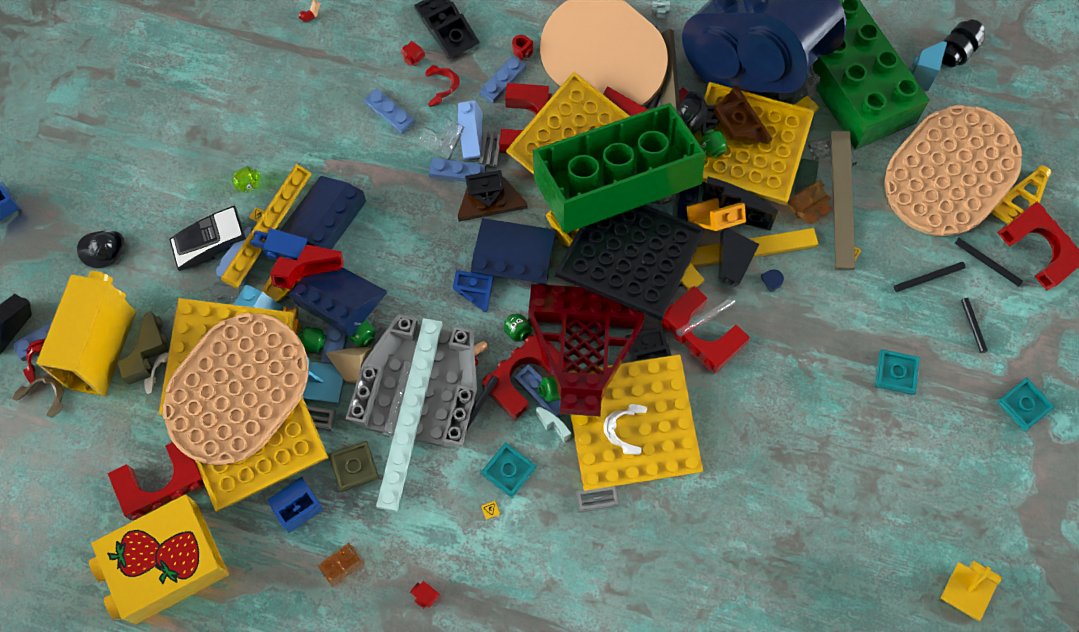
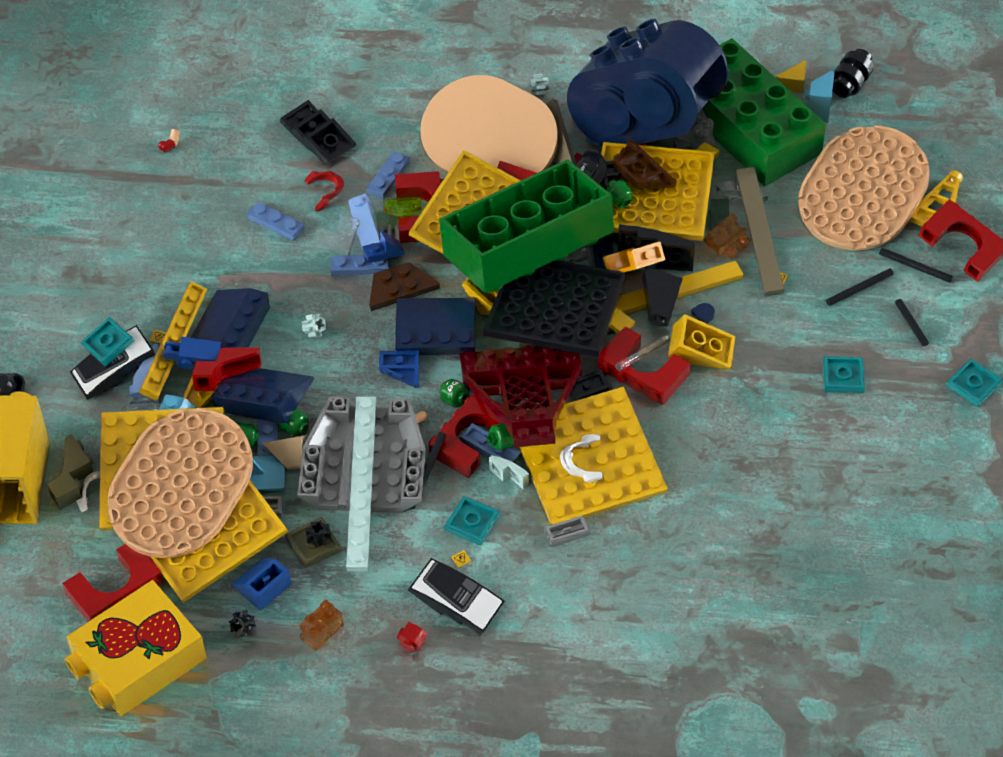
camera: 10 degrees left, 15 degrees down
clear neon green head [232,166,261,193] -> none
red plate [401,41,426,66] -> none
black slope [465,170,504,207] -> none
red plate [512,35,534,60] -> none
yellow plate [940,560,1002,621] -> none
none -> teal tile [80,317,135,367]
none -> black gear [228,610,256,638]
none -> light aqua gear [302,314,326,338]
none -> black gear [305,520,332,547]
none -> blue slope [362,230,405,263]
none -> clear neon green plate [383,197,422,218]
none -> slope [408,558,505,635]
none -> yellow slope [668,314,736,370]
none -> yellow slope [776,60,807,93]

